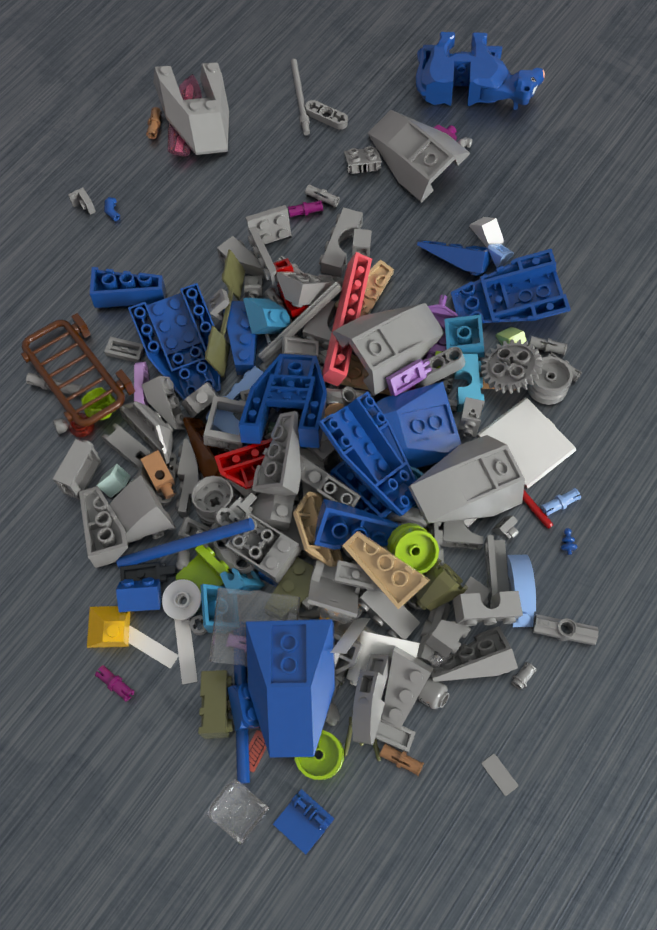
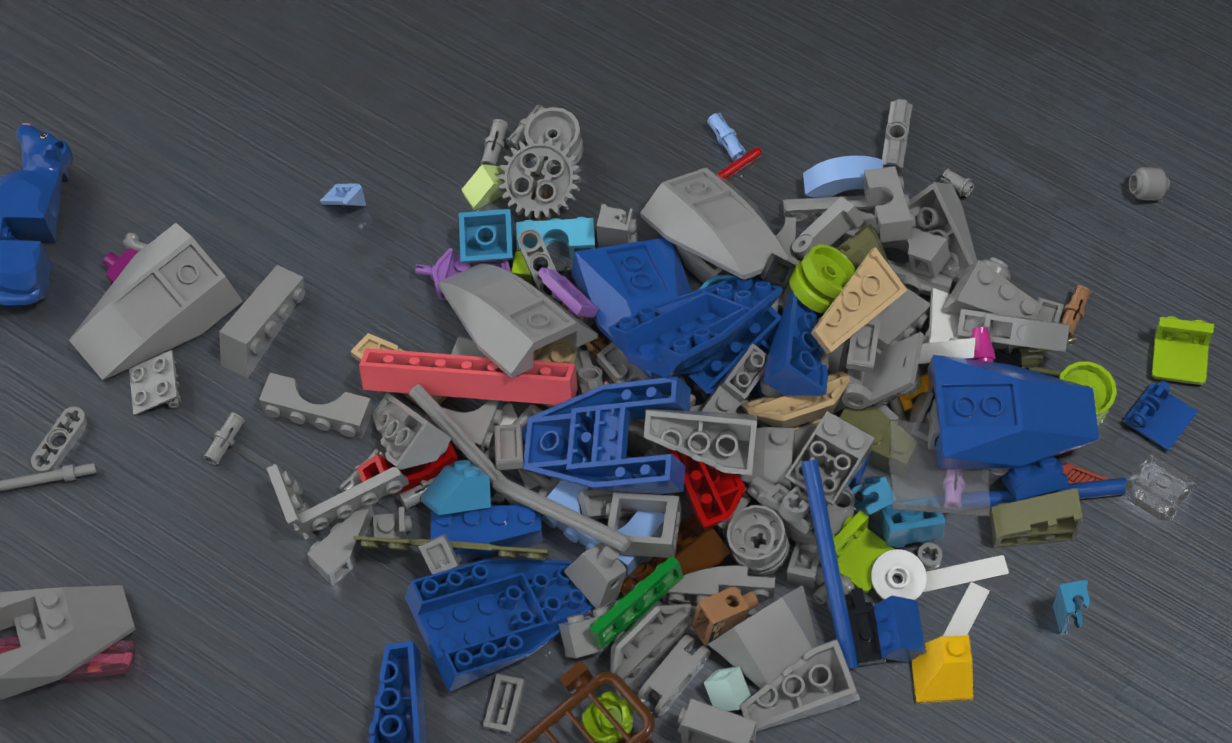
camera: 90 degrees left, 5 degrees down
magenta pin [95,665,135,702] -> none
lavender beam [134,361,149,406] -> none
medium nougat pin [146,107,162,139] -> none
magenta pin [288,200,323,217] -> none
light grey panel [352,229,372,258] -> none
blue wedge [417,240,492,275] -> none
blue wedge [451,248,571,323] -> none
white slope [469,217,504,247] -> none
white piece [477,398,576,489] -> none
light grey sticker [482,754,518,796] -> none
light grey tile [492,515,519,539] -> none
blue hair [561,528,578,555] -> none
none -> light grey wedge [219,265,305,379]
none -> light grey axle [492,477,632,552]
none -> green plate [590,556,684,649]
none -> black tile [760,253,796,289]
none -> light grey leg [792,197,865,261]
none -> dark pink cone [969,327,996,362]
none -> dark azure hinge [1053,580,1090,634]
none -> light grey head [1129,167,1170,201]
none -> lime bracket [1152,316,1214,385]

